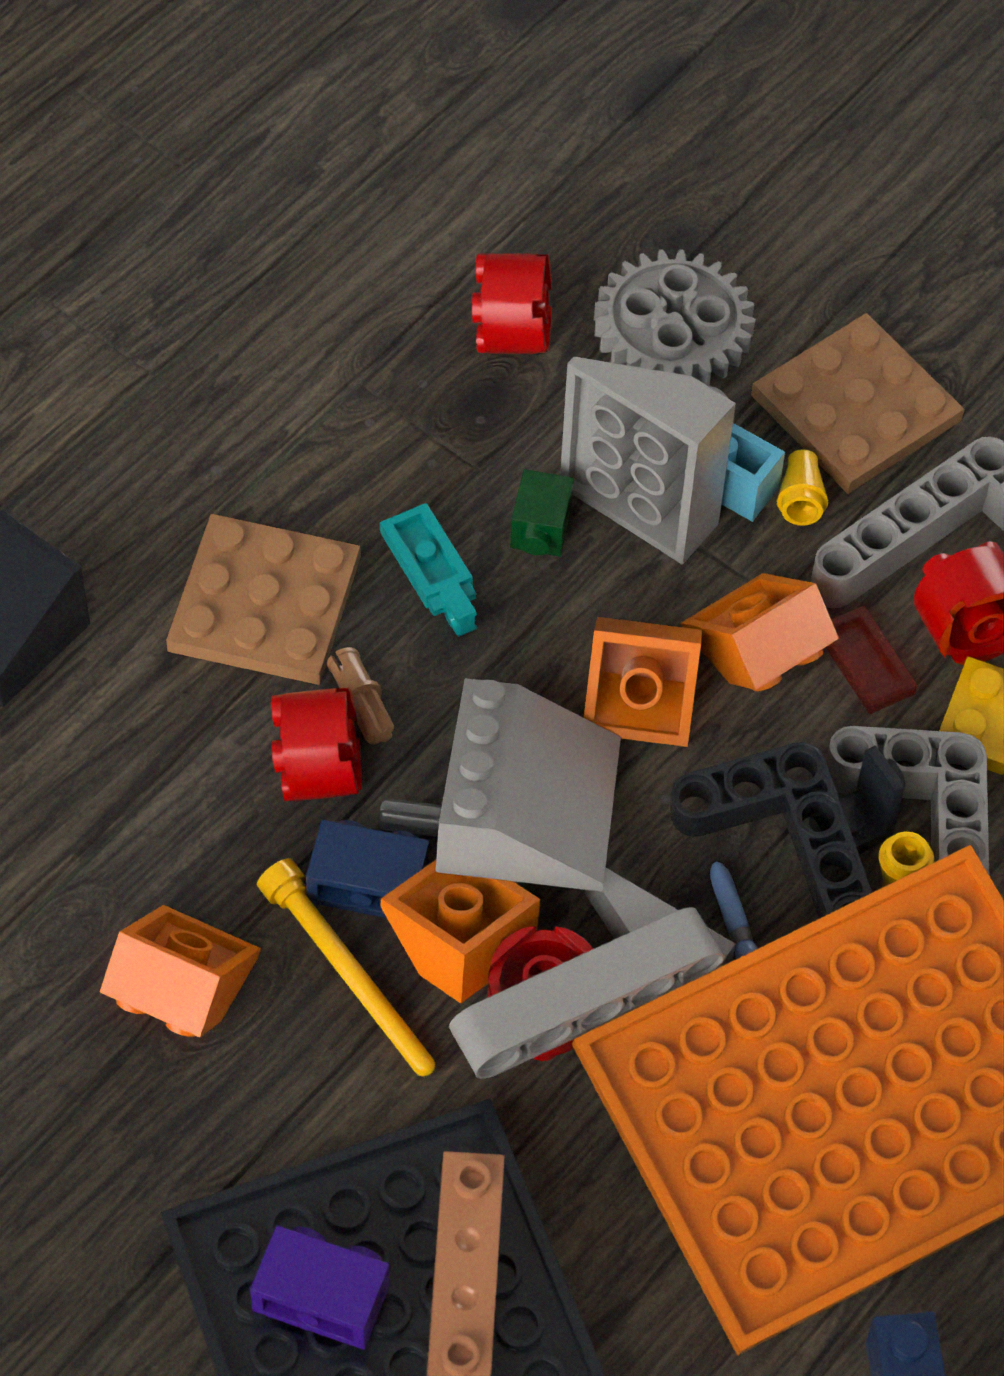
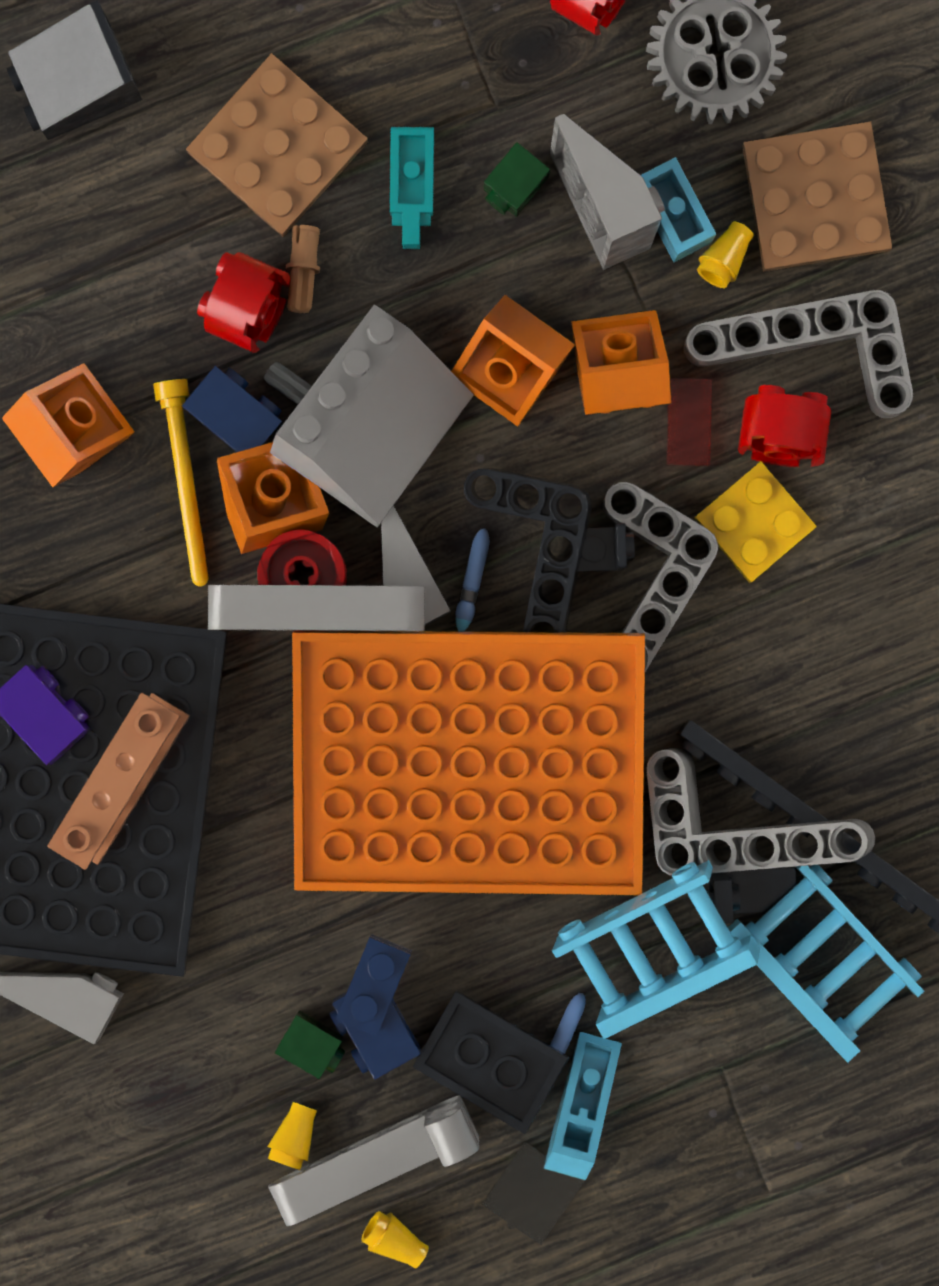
camera: 30 degrees right, 30 degrees up
yellow cone [879,831,934,888] -> none

